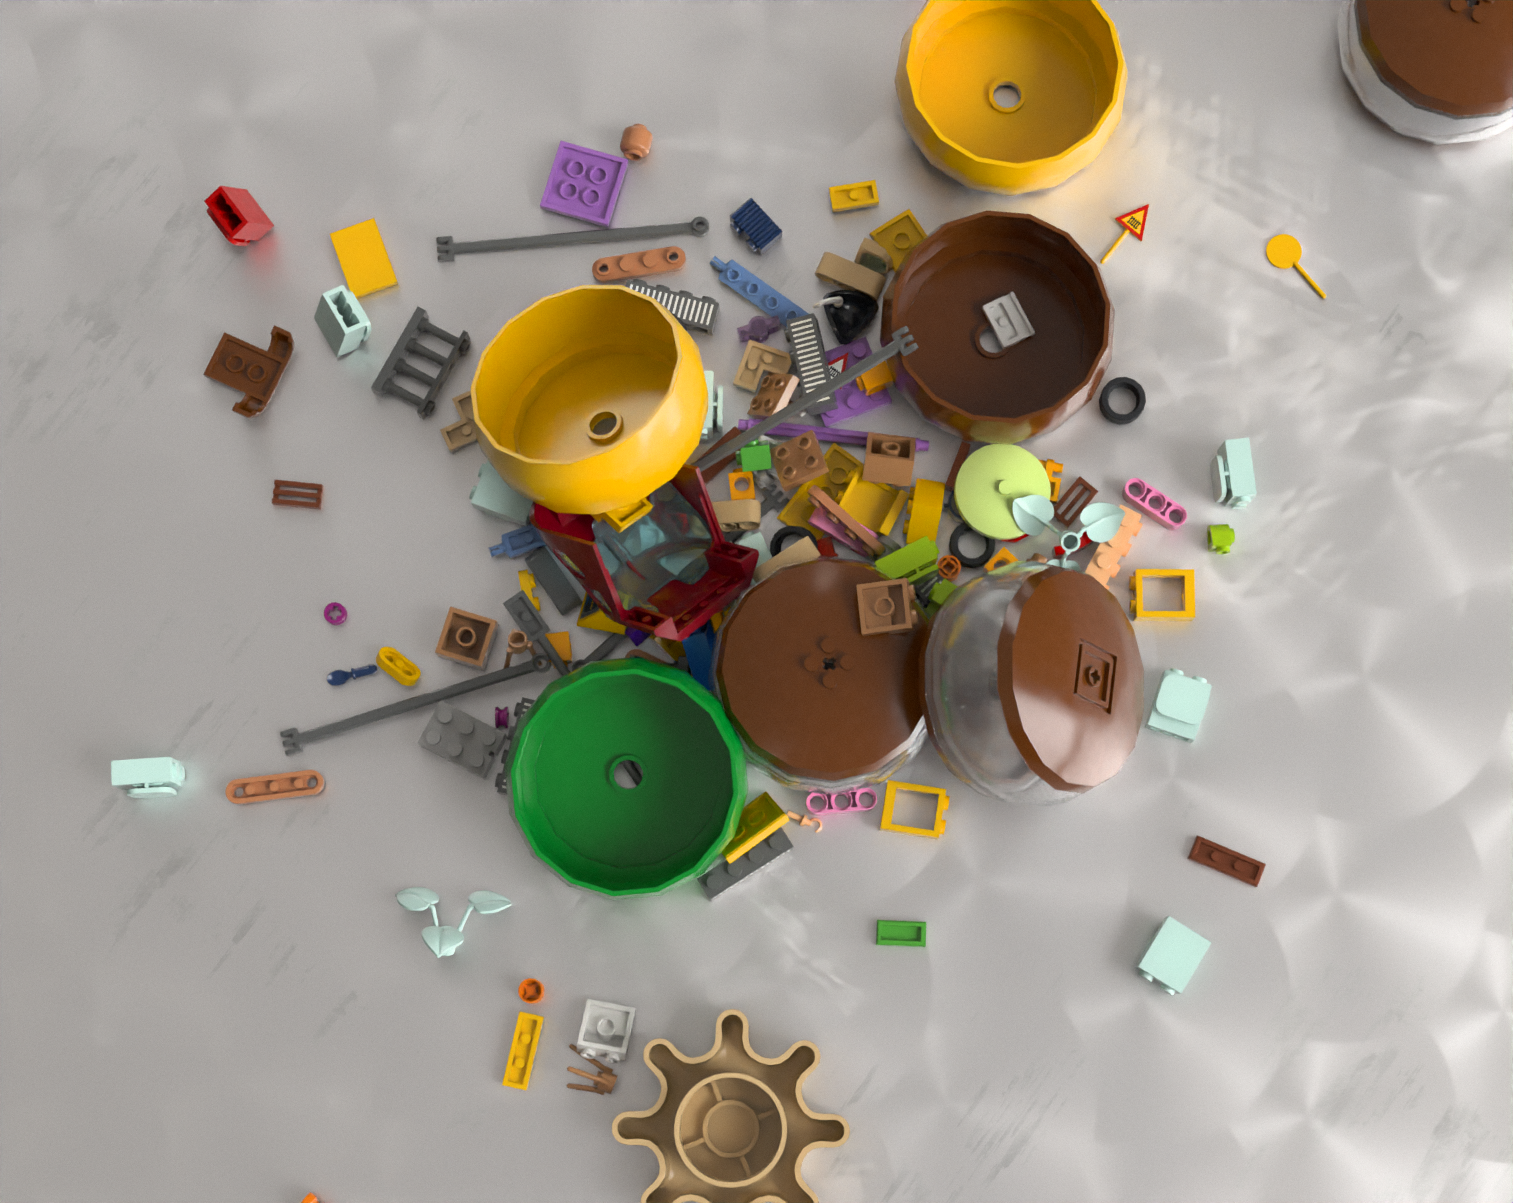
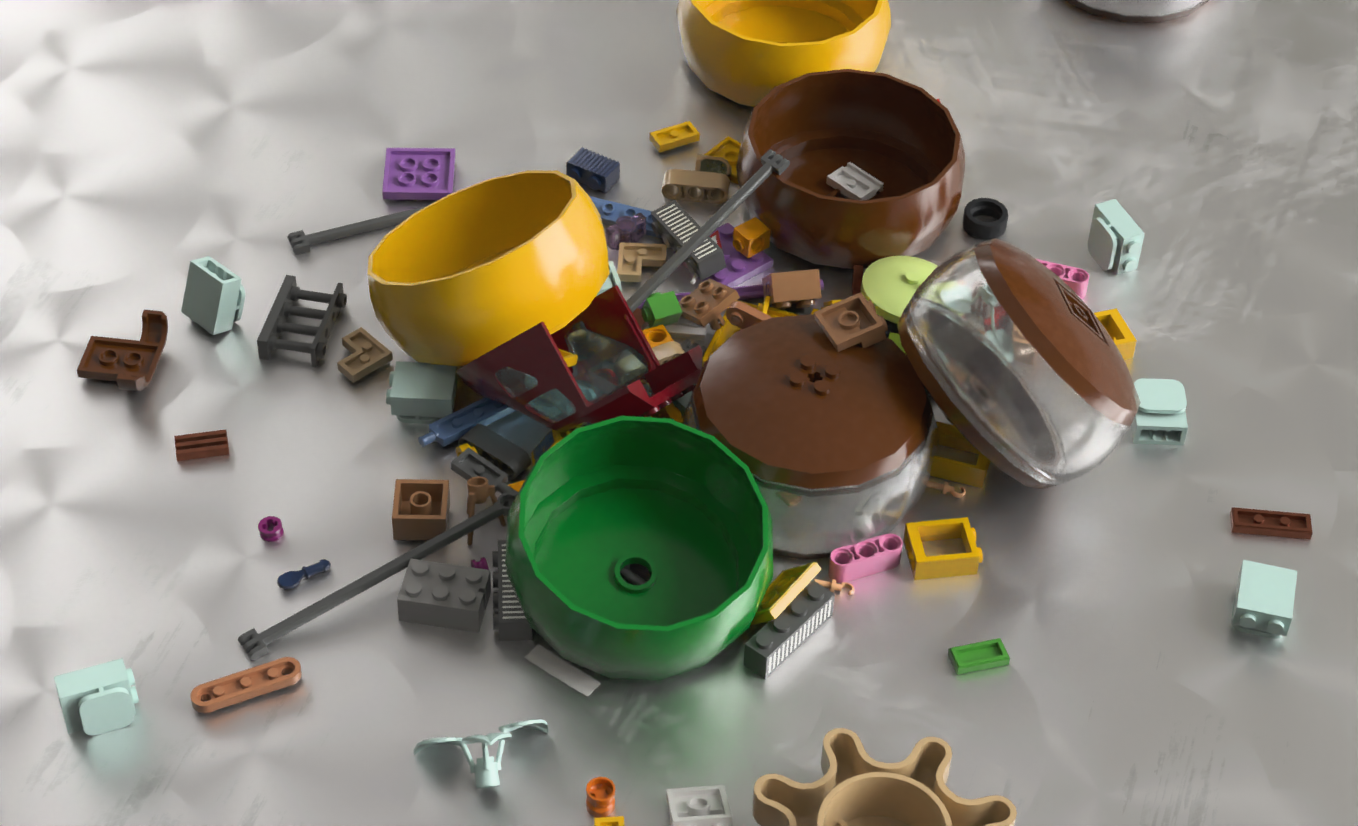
camera: 20 degrees left, 35 degrees down
brick [204,185,274,246] -> none
yellow tile [330,218,398,299] -> none
yellow plate [376,647,421,686] -> none
nougat head [620,124,653,161] -> none
medium nougat plate [747,373,800,420] -> none
light grey plate [753,469,775,491] -> none
black hat [813,290,879,345] -> none
lime plate [1207,524,1235,554] -> none
yellow piece [1266,234,1326,299] -> none

